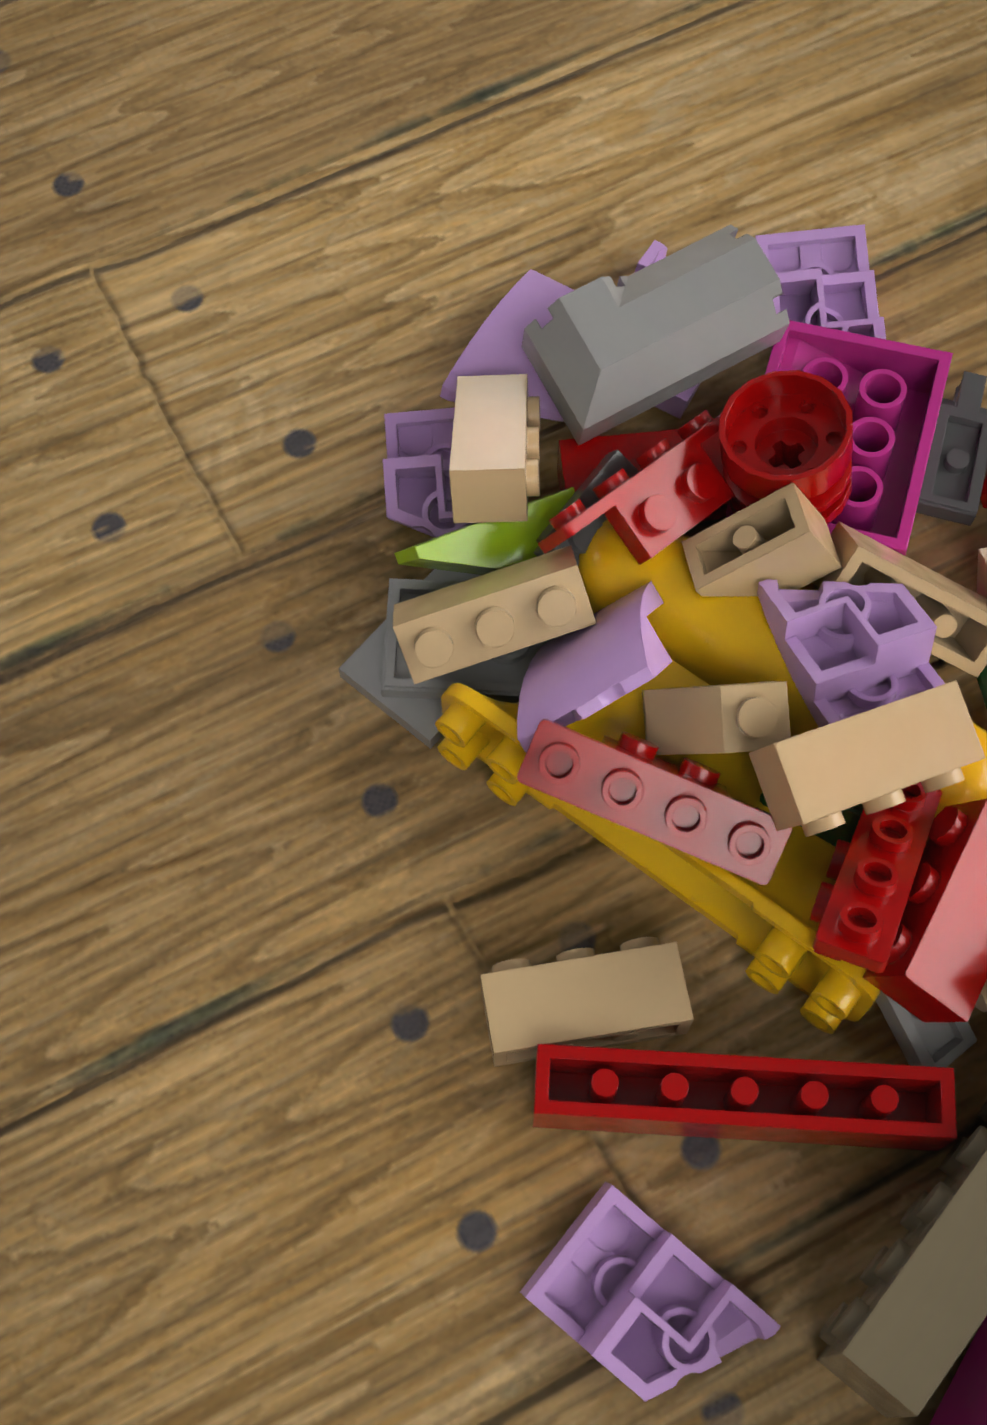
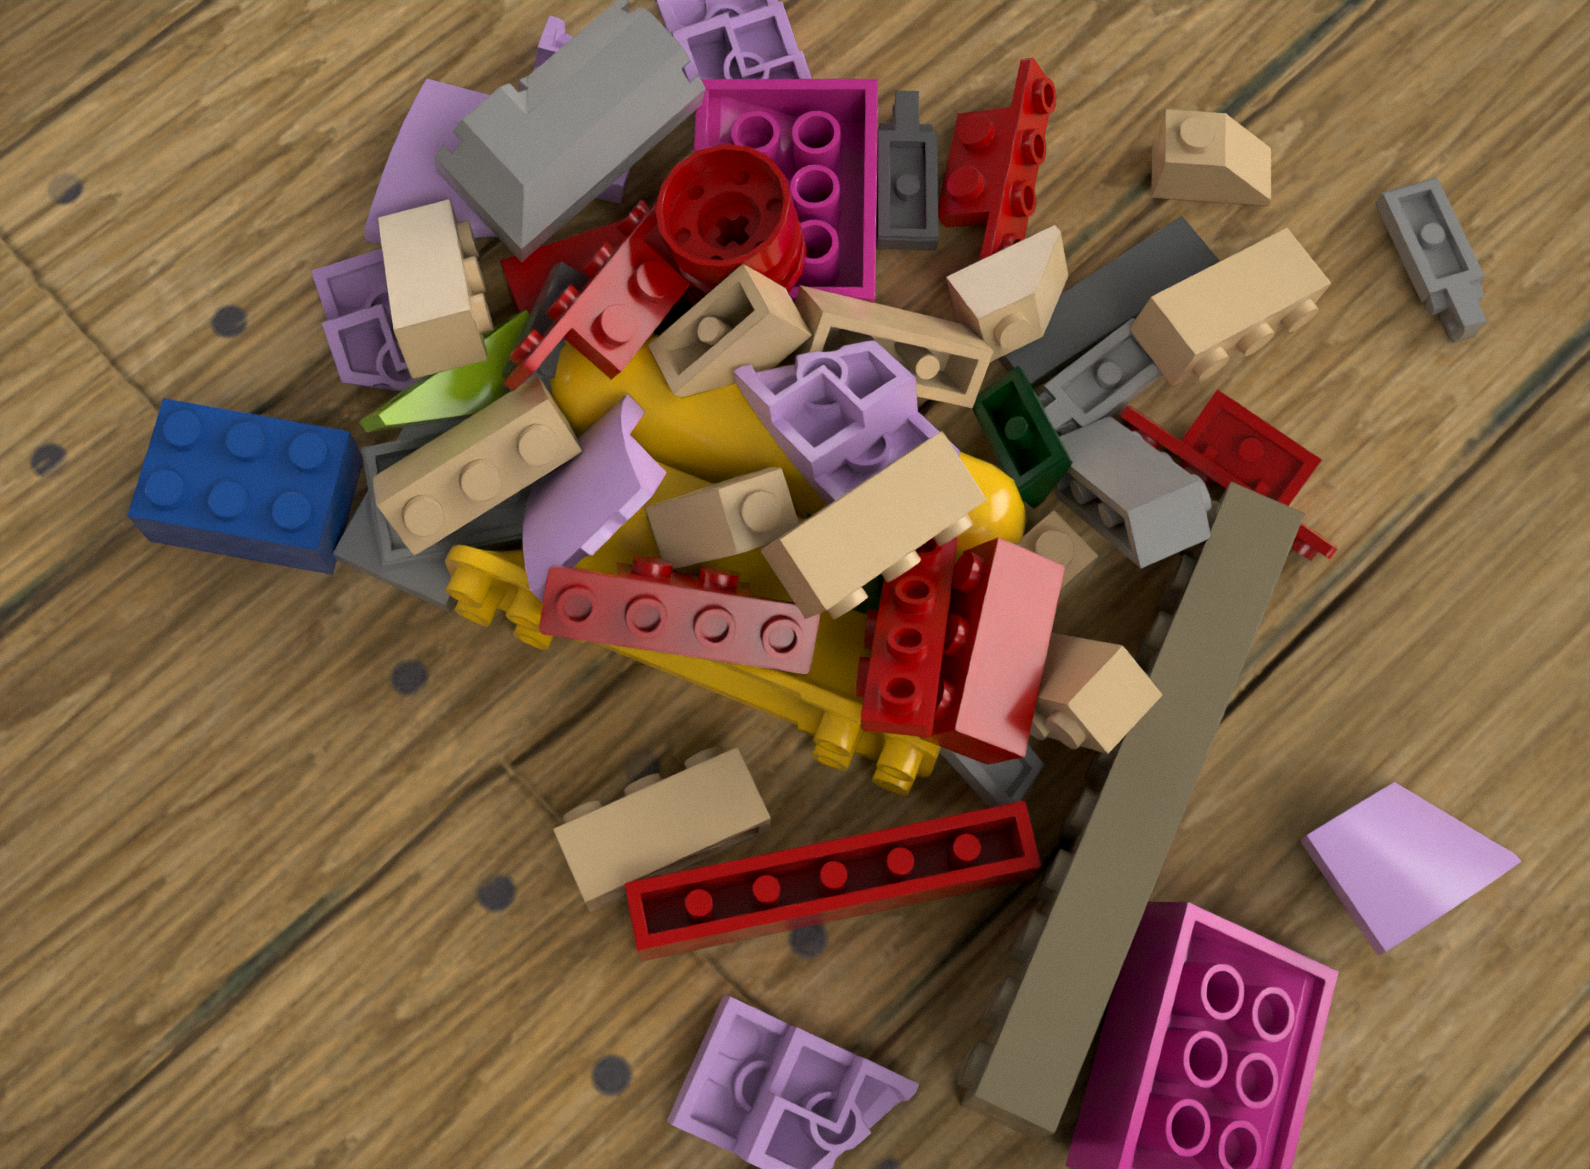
camera: 20 degrees left, 5 degrees up
none -> blue brick [128,398,363,575]

